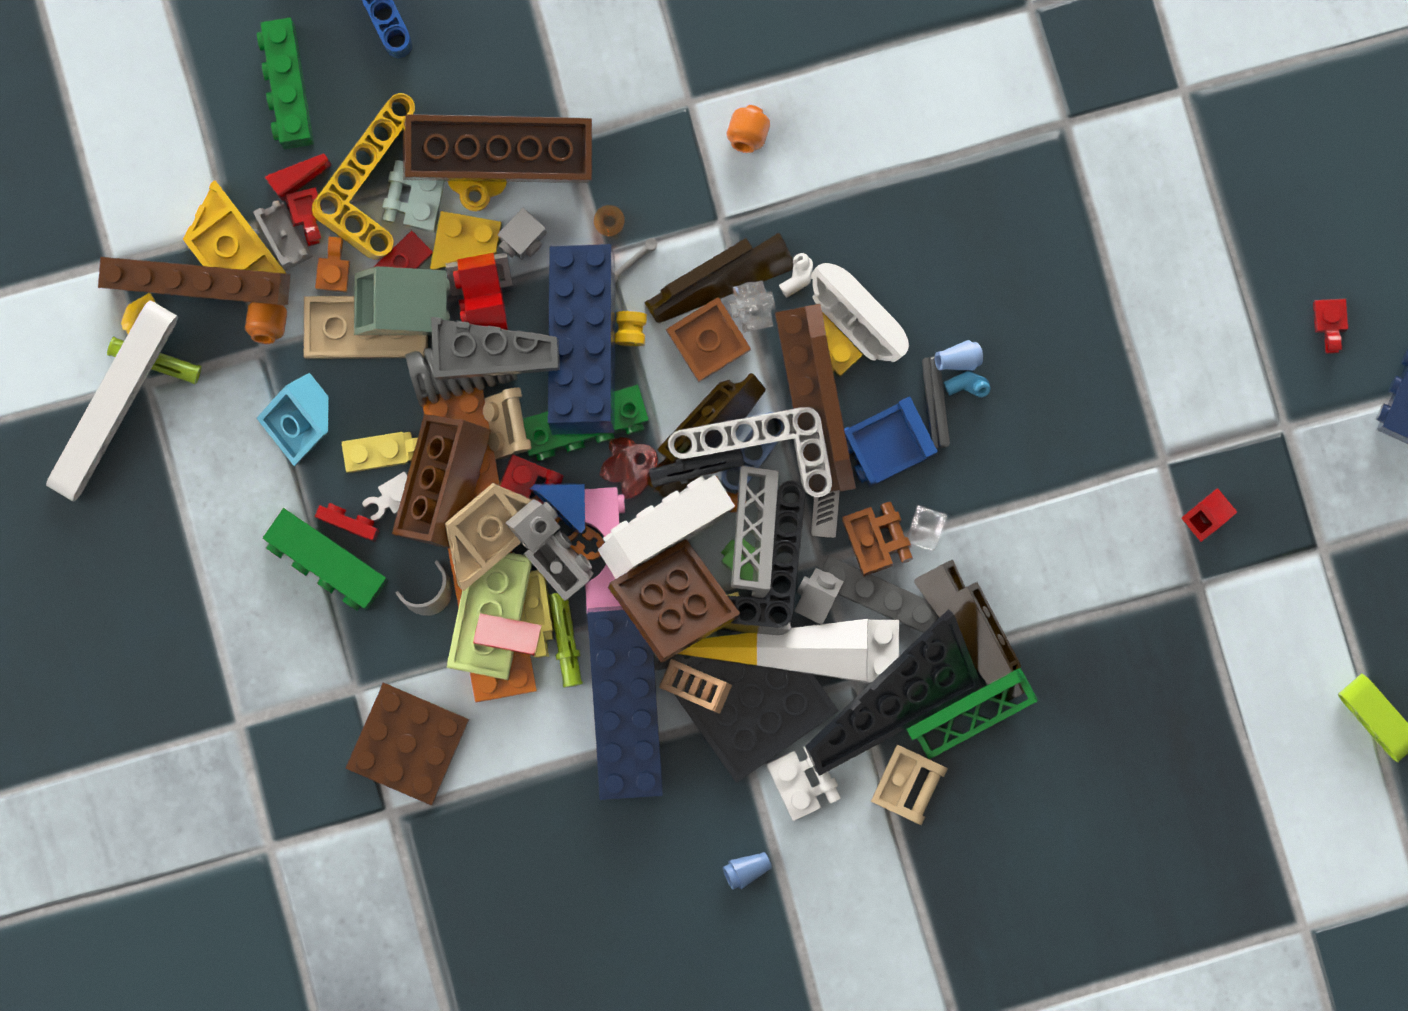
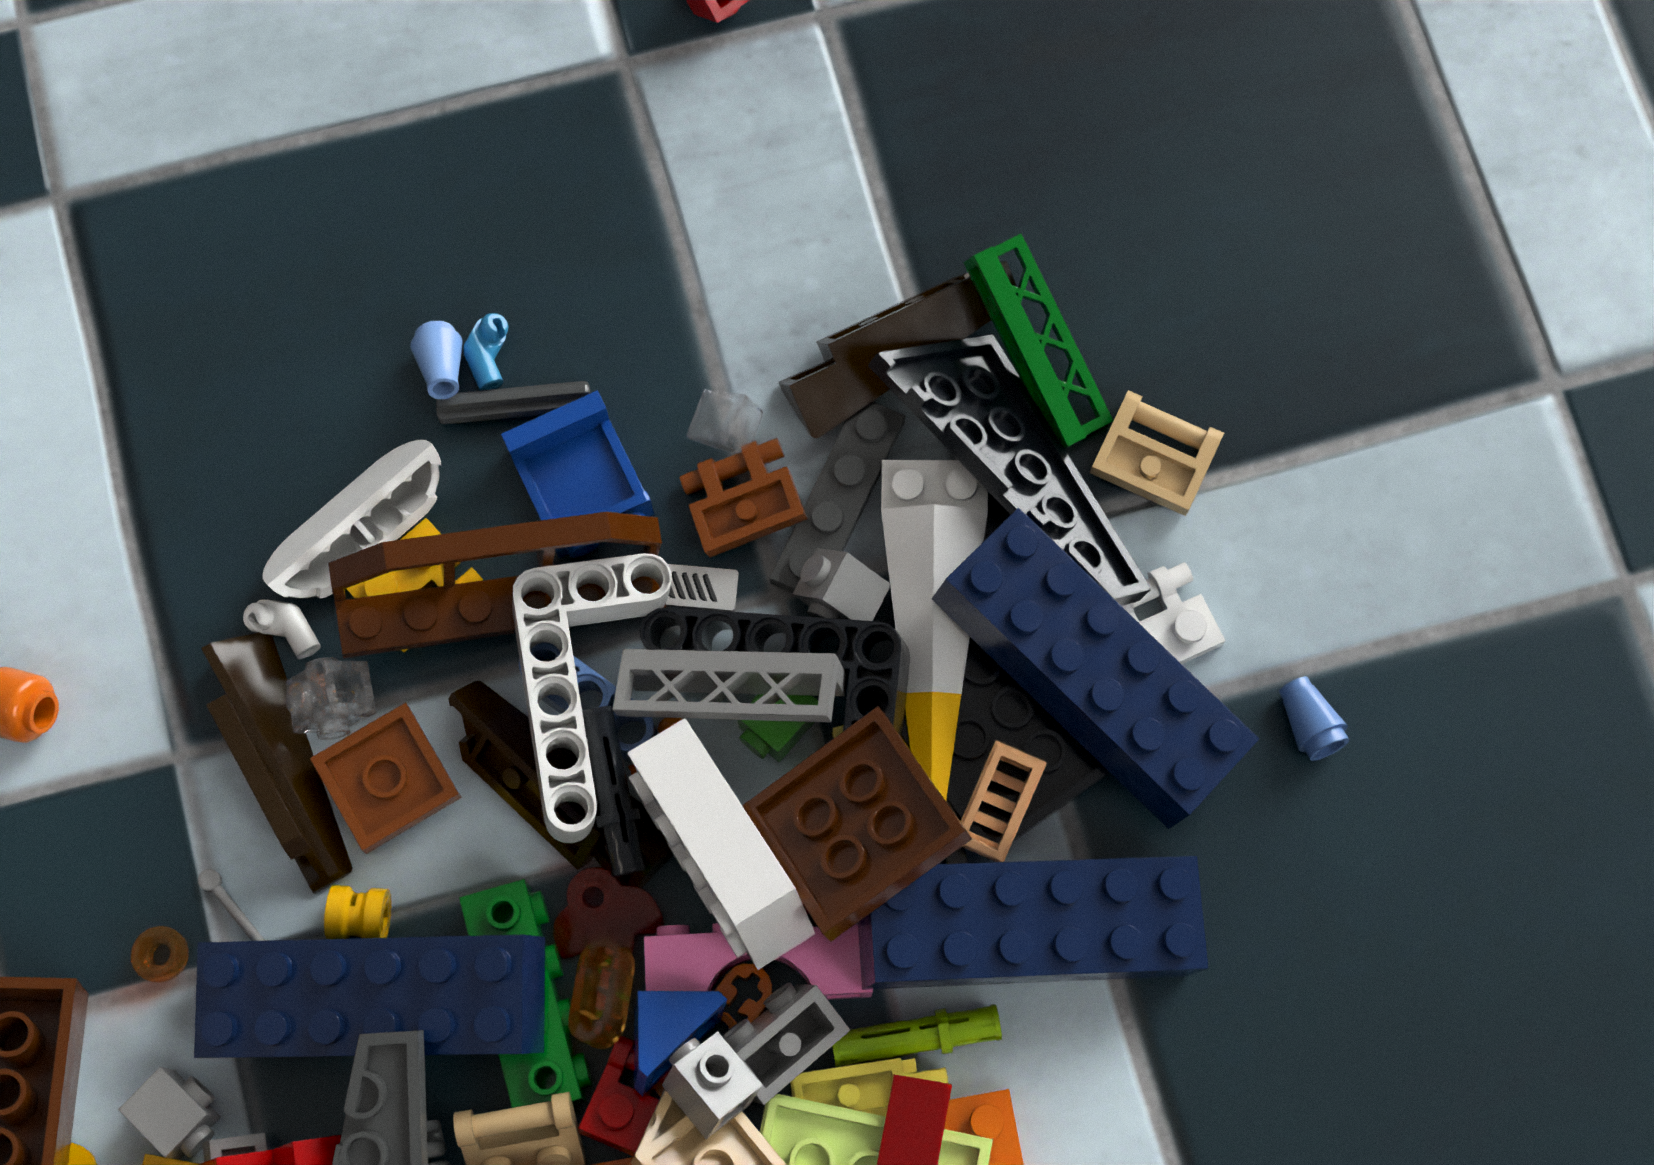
camera: 90 degrees left, 10 degrees down
none -> clear orange beam [568,937,635,1050]
none -> dark blue brick [931,507,1259,829]

